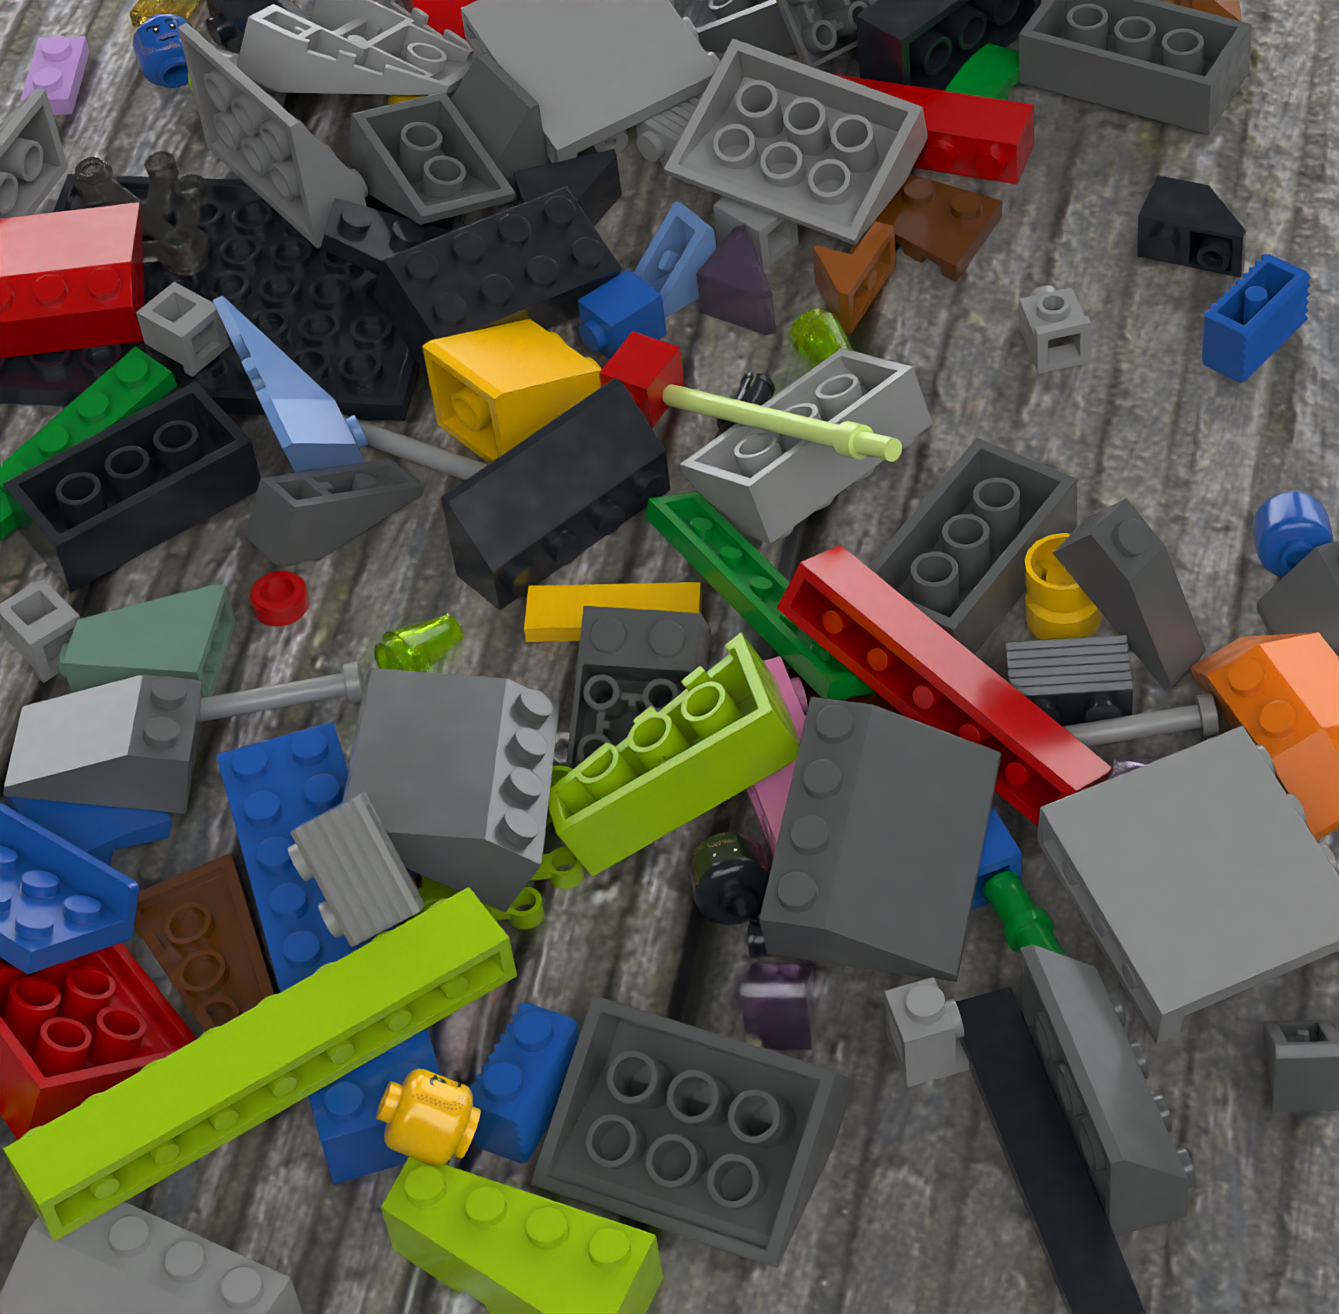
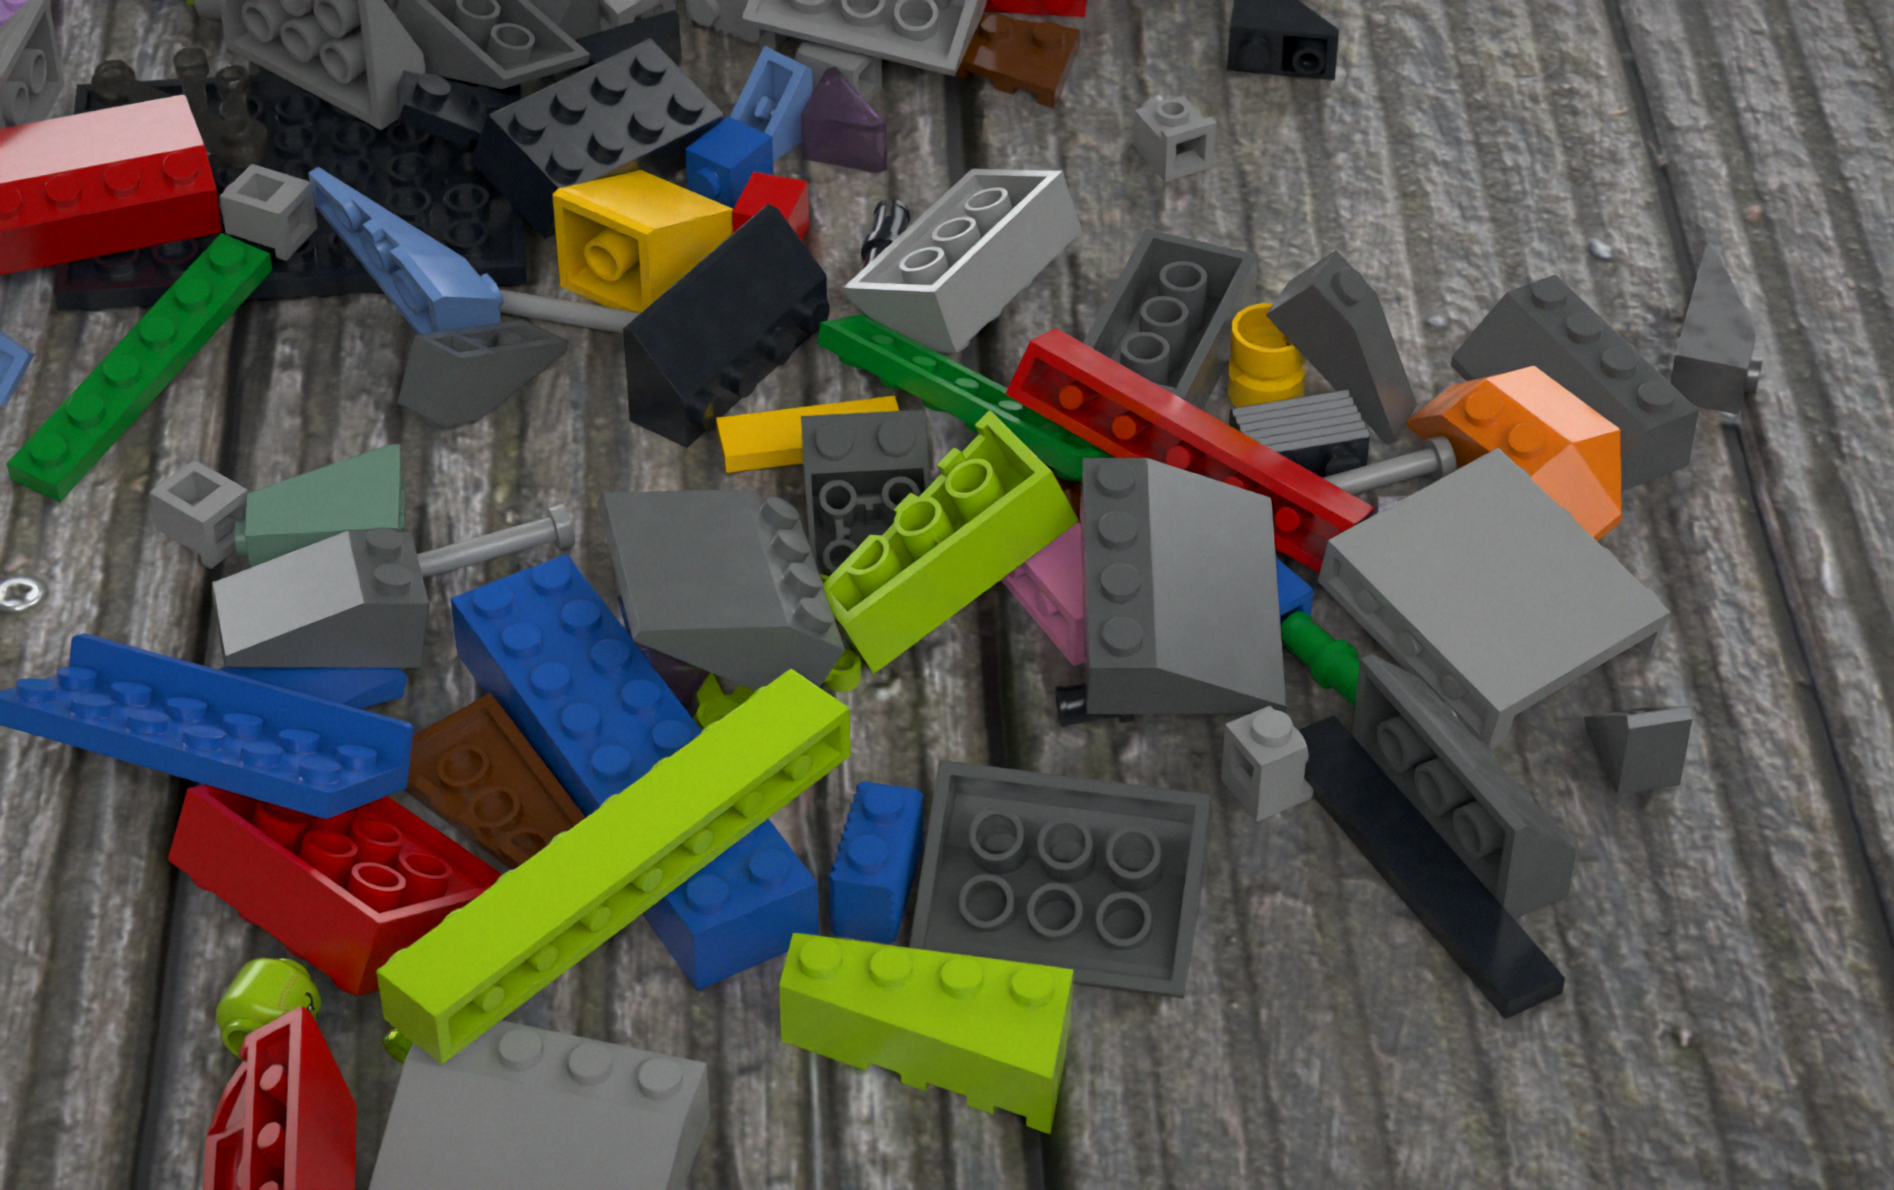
camera: 20 degrees left, 5 degrees down
black brick [2,381,261,593] -> none
red tile [250,571,309,626] -> none
light grey brick [288,792,425,947] -> none
clear neon green cone [374,613,463,672] -> none
yellow head [376,1068,481,1166] -> none
yellowish green bar [662,384,902,462] -> none
black head [688,832,771,925] -> none
clear purple slope [740,963,815,1050] -> none
clear neon green cone [790,308,853,367] -> none
dark orange slope [813,221,896,334] -> none
blue brick [1202,254,1311,383] -> none
blue head [1253,492,1333,577] -> none

